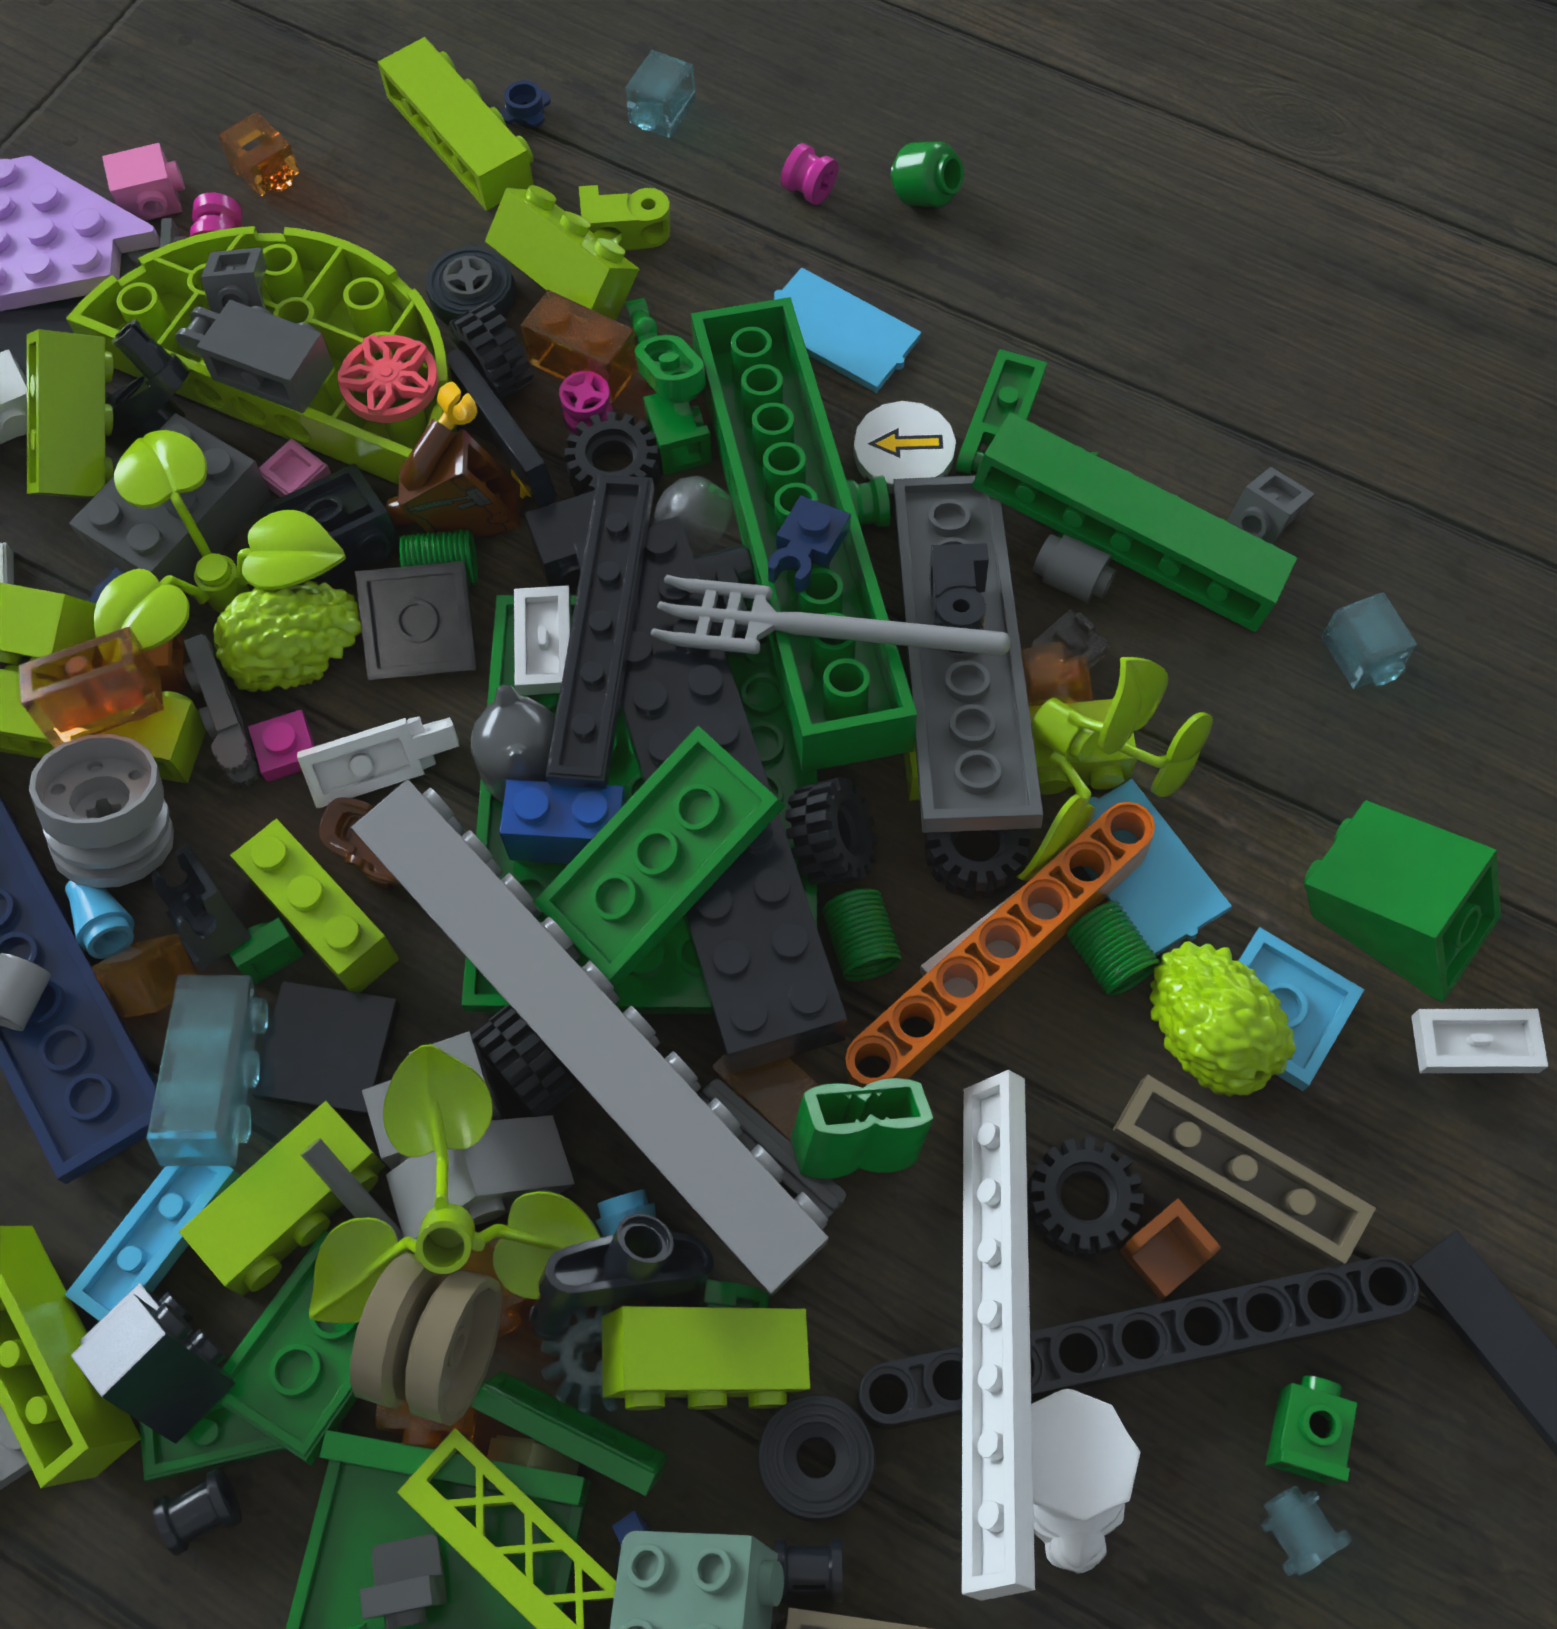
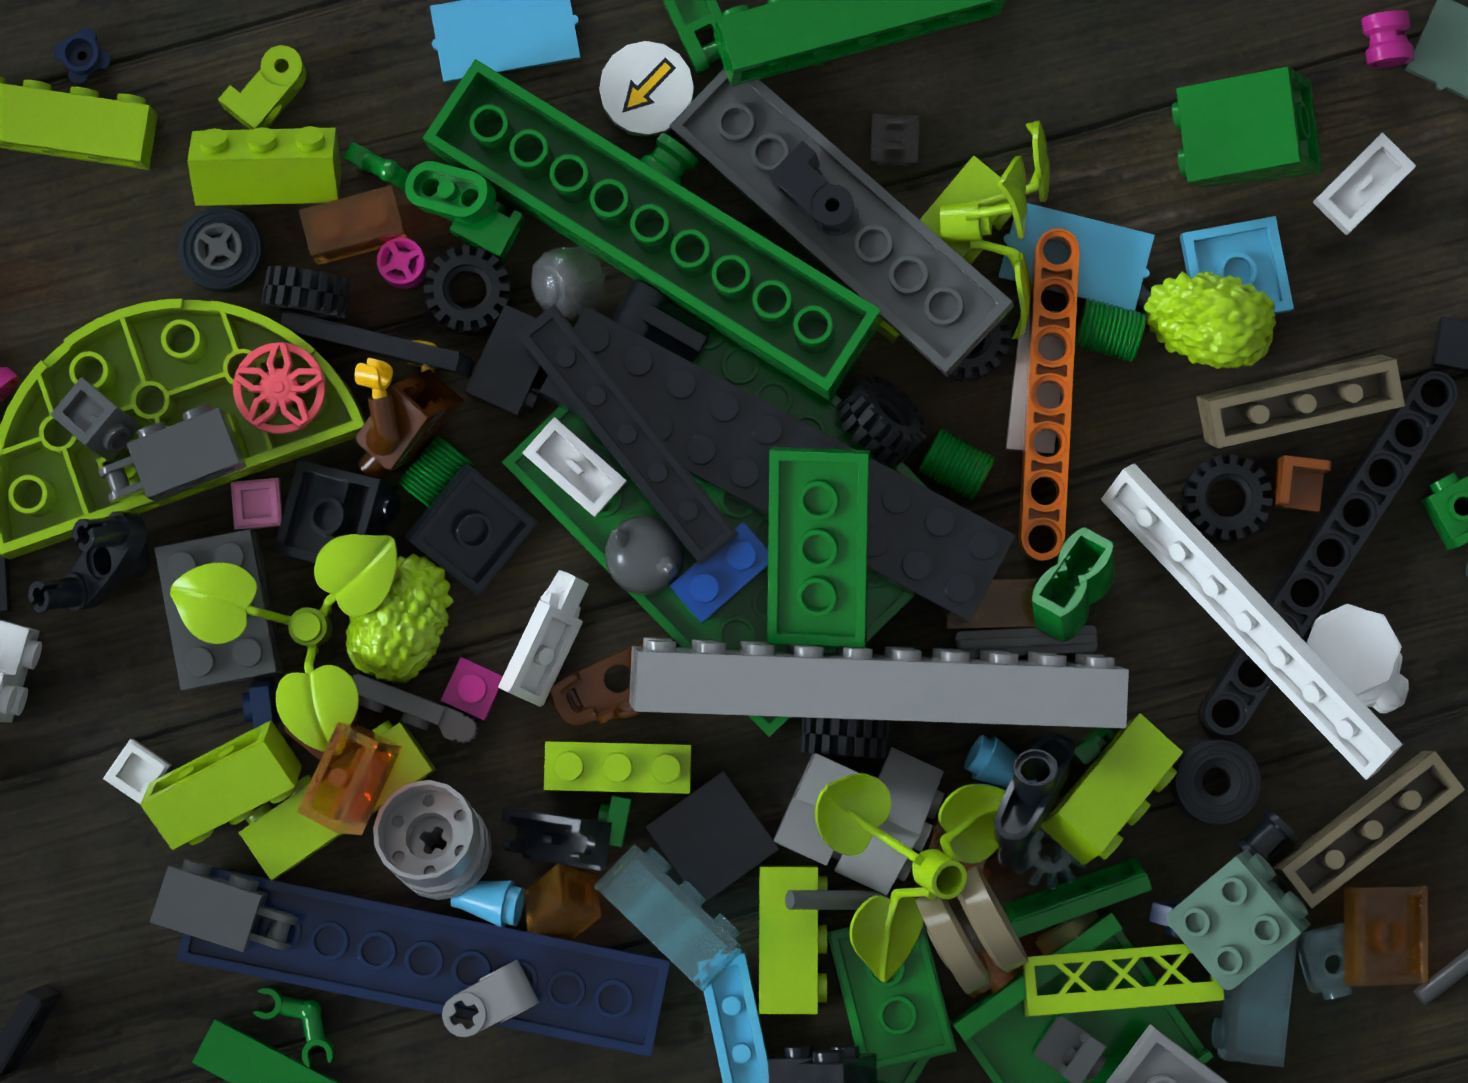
camera: 50 degrees left, 20 degrees up
lime brick [27,329,113,499] -> none
light grey piece [651,575,1011,655] -> none
dark blue plate [768,495,851,593] -> none
clear orange brick [1021,641,1093,706] -> none
dark grey brick [1032,534,1117,604] -> none

